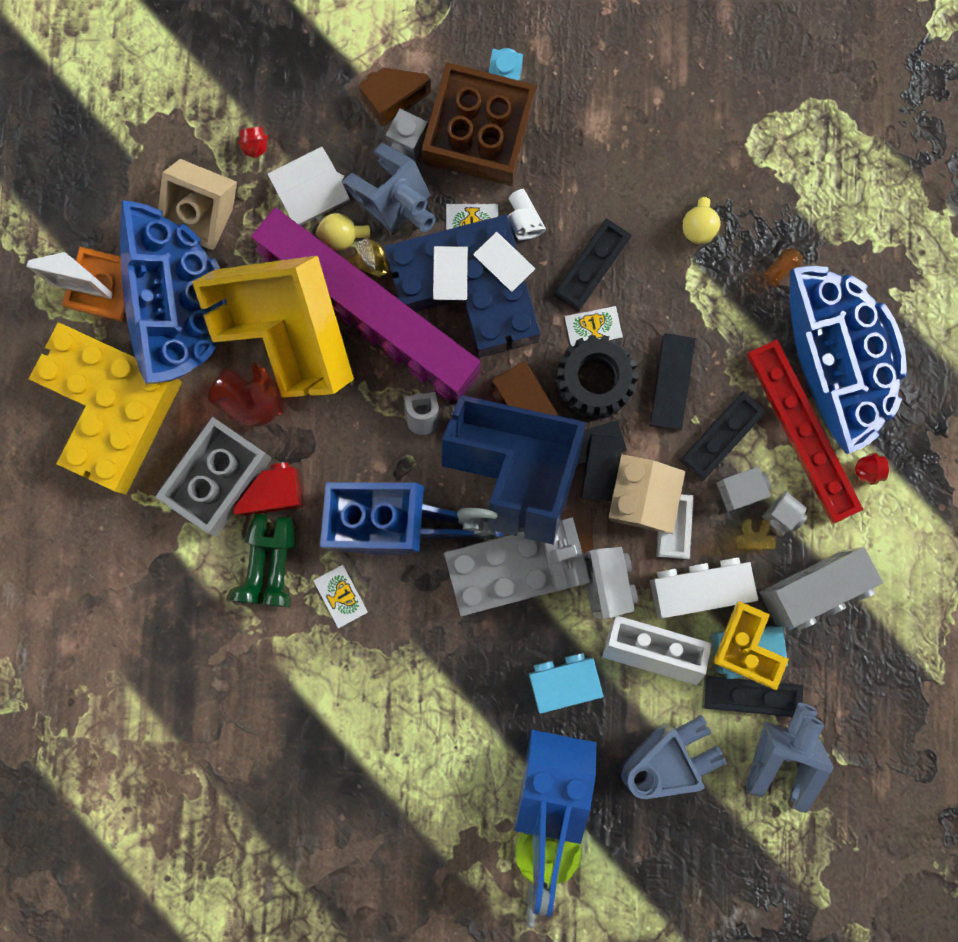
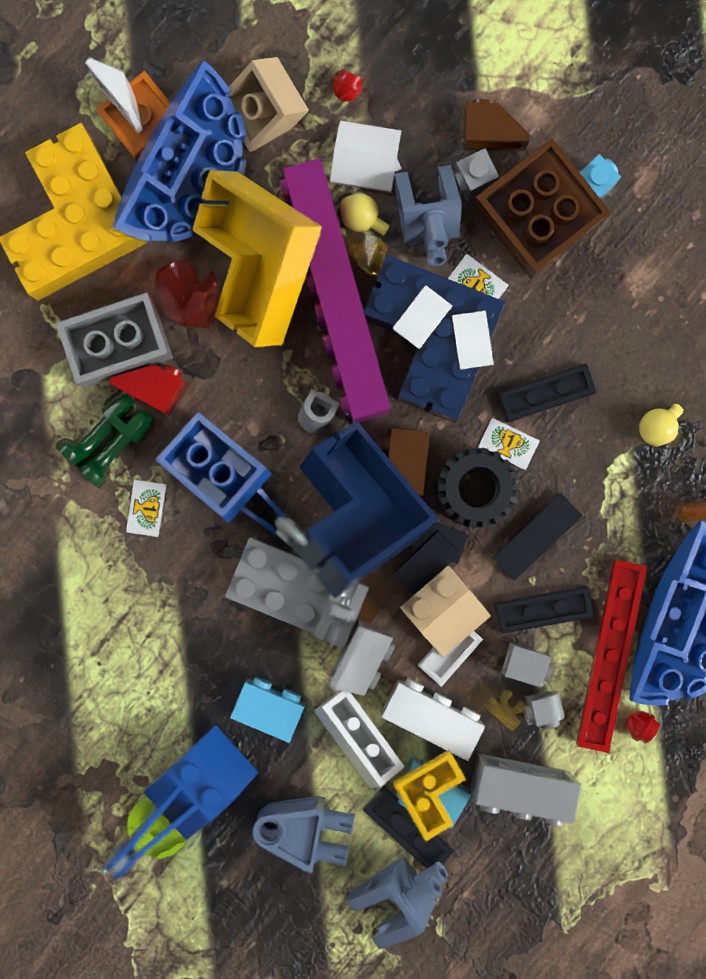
camera: 40 degrees right, 5 degrees up
white piece [508,189,546,240] -> none

